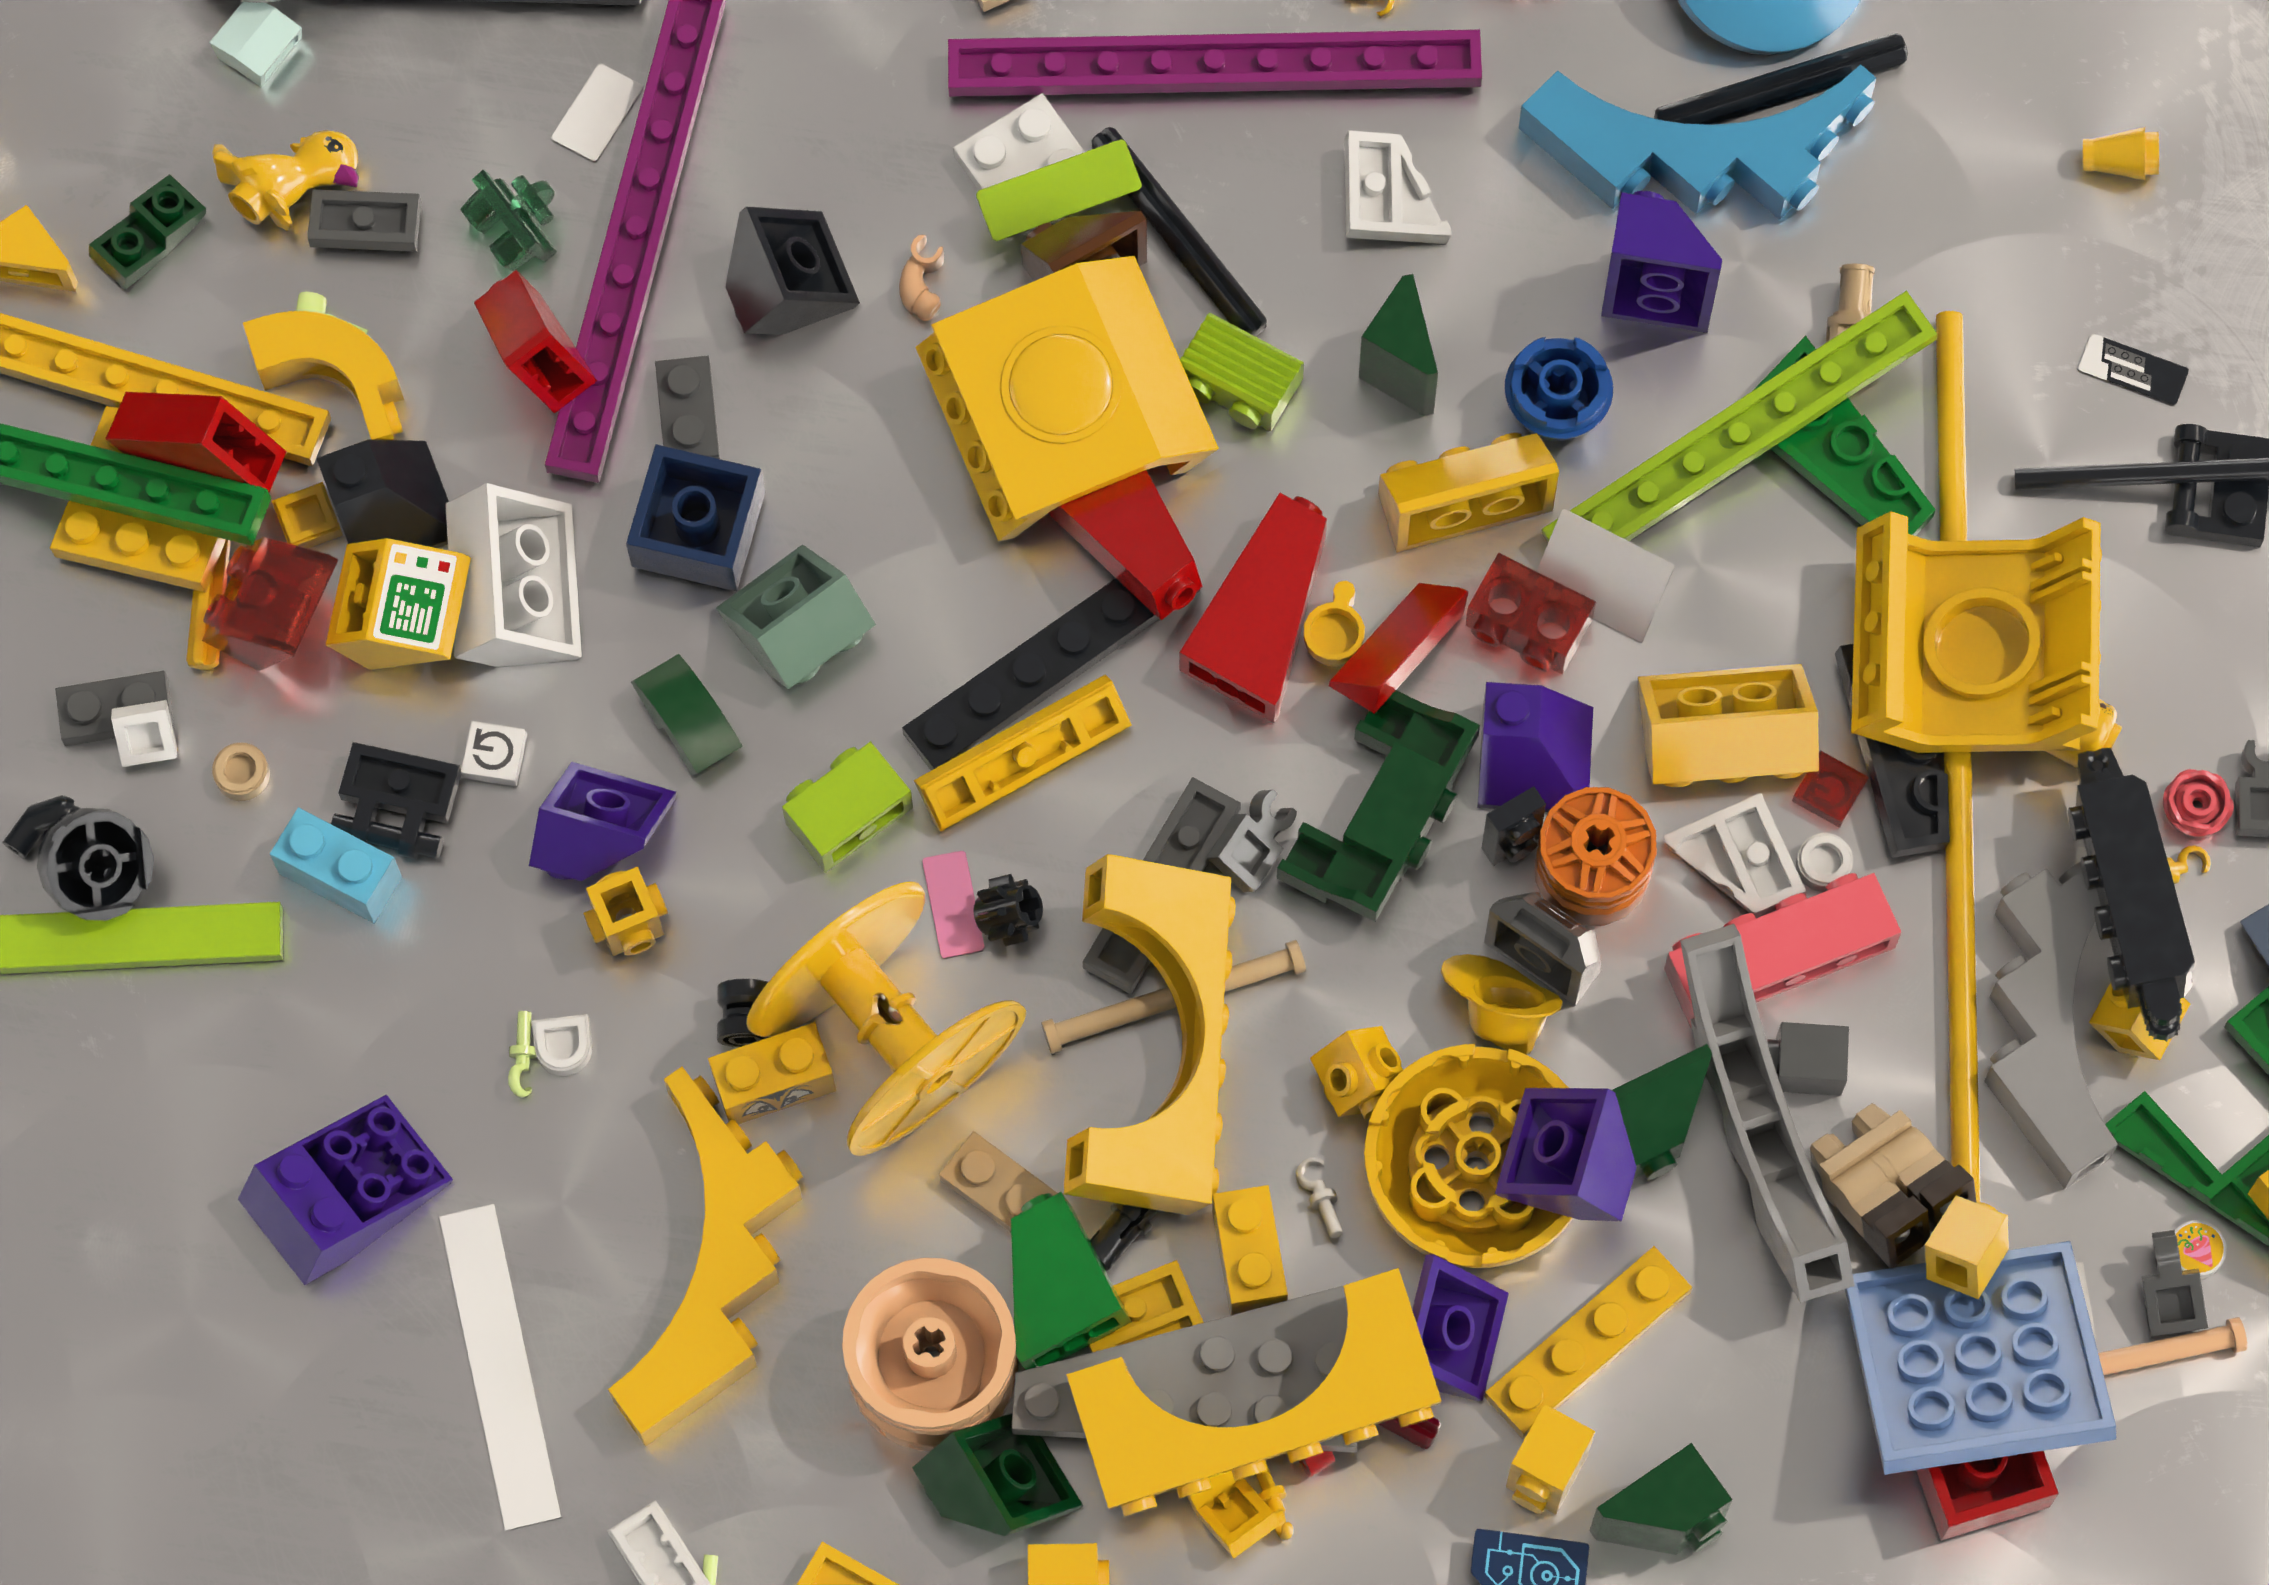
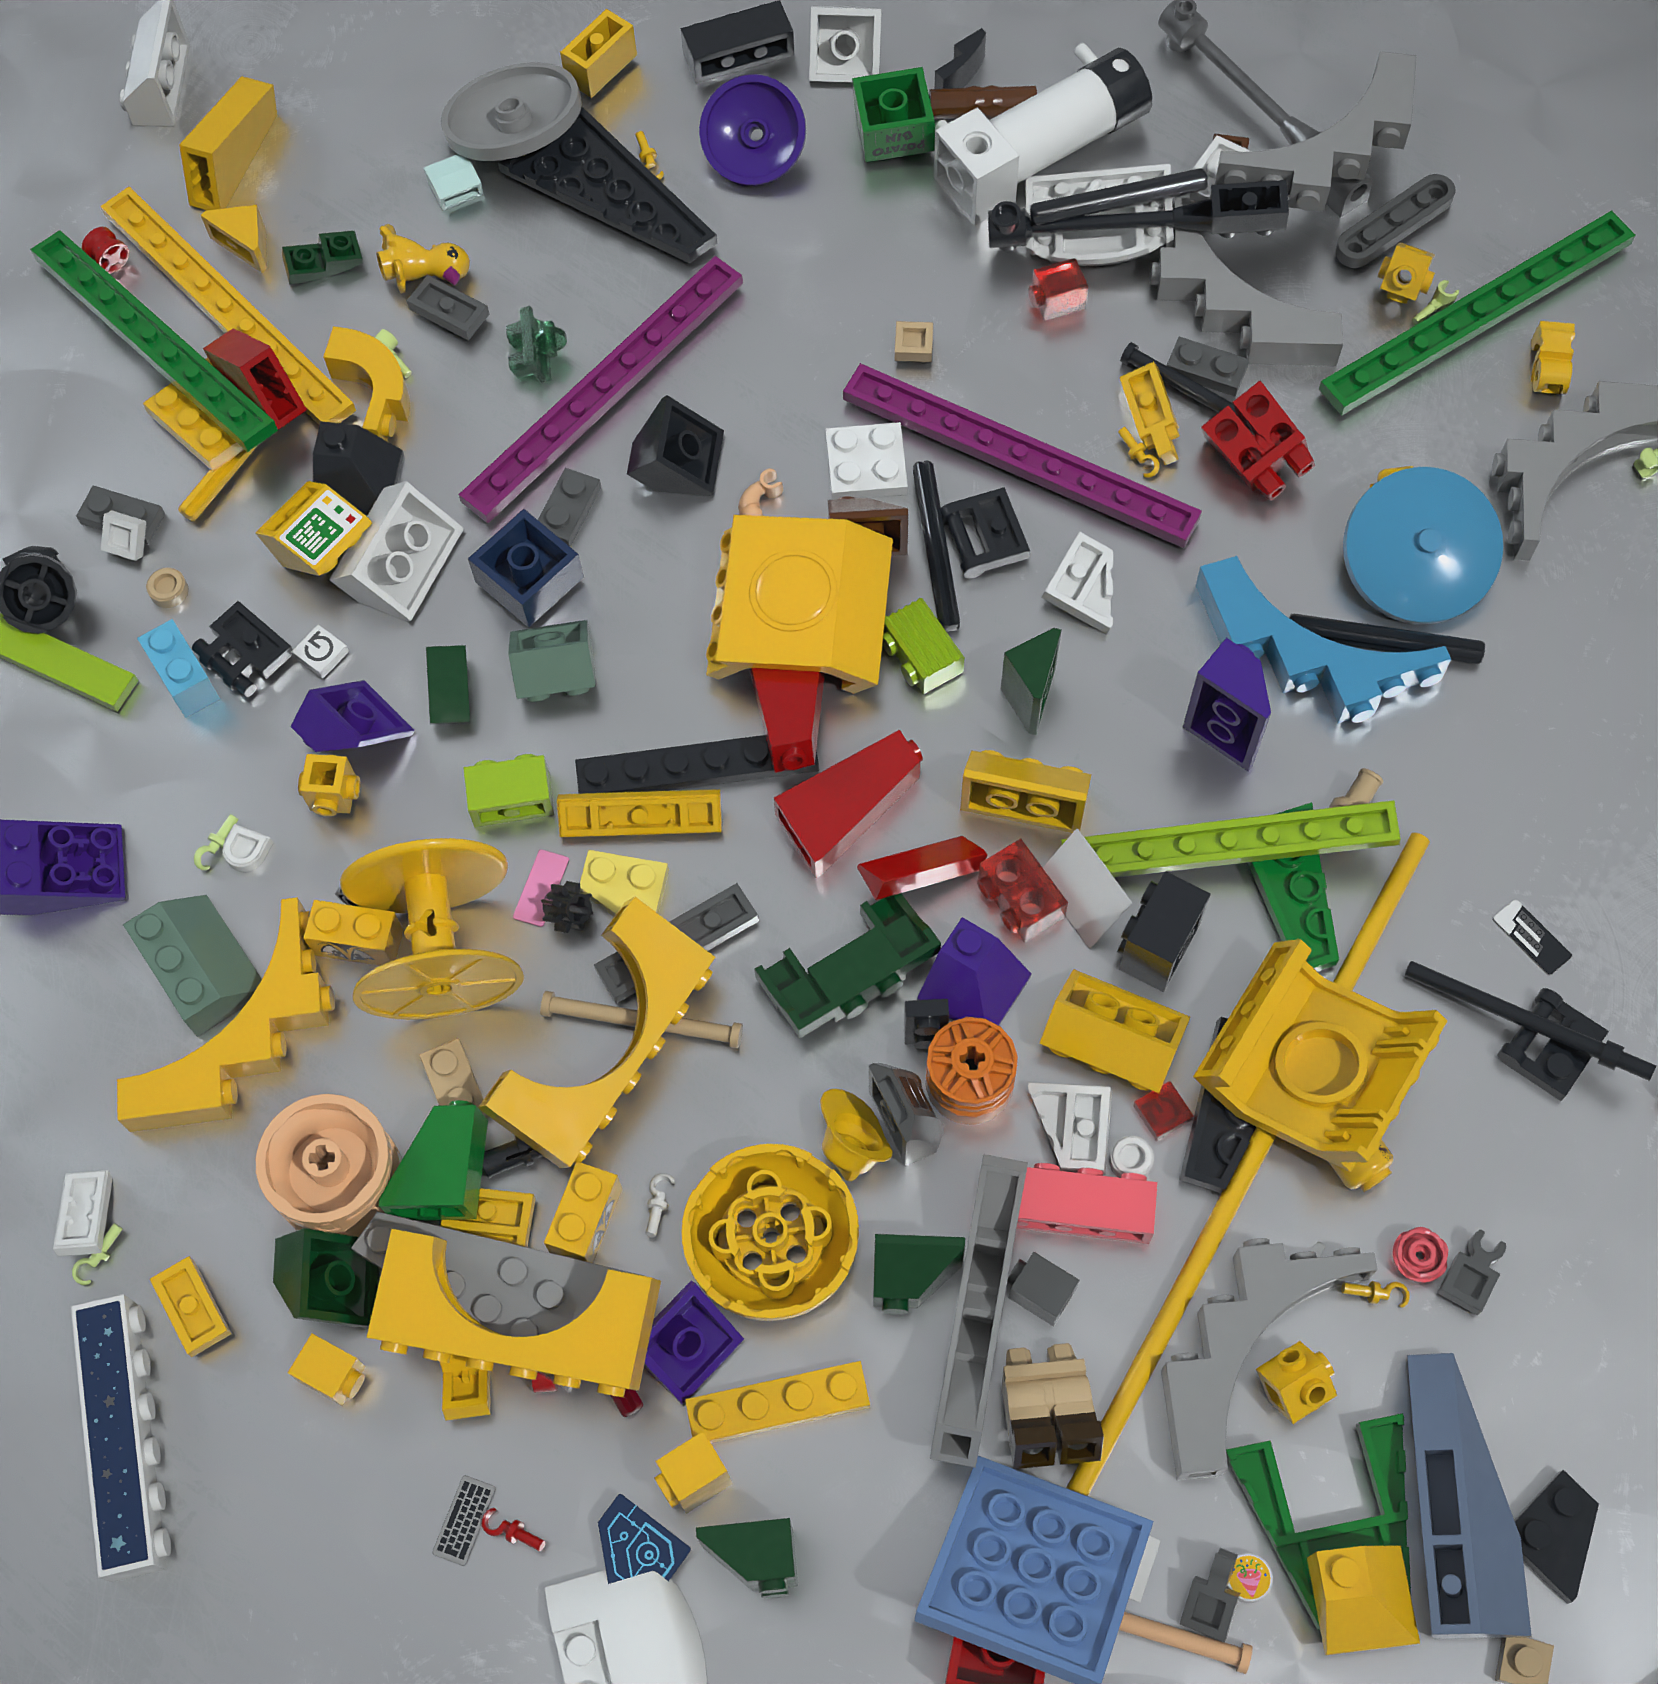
camera: 30 degrees right, 5 degrees down
clear red slope [202,537,338,671] -> none
yellow tile [272,482,343,555] -> none
white sticker [439,1204,561,1531] -> none
red slope [474,270,597,413] -> none
white sticker [551,64,643,161] -> none
lime piece [976,139,1142,241] -> none
dark grey plate [1206,790,1297,892] -> none
yellow hand [1256,1461,1293,1540] -> none
yellow piece [1303,581,1365,667] -> none
yellow brick [1310,1026,1403,1119] -> none
dark purple slope [1495,1088,1637,1221] -> none
blue cone [1505,337,1613,442] -> none
yellow brick [1925,1195,2009,1299] -> none
black hinge [2068,748,2195,1042] -> none
yellow cone [2083,127,2159,180] -> none
none -> sand green slope [123,895,262,1037]
none -> light yellow wing [580,850,669,917]
none -> black plate [940,487,1030,579]
none -> black brick [1117,871,1211,992]

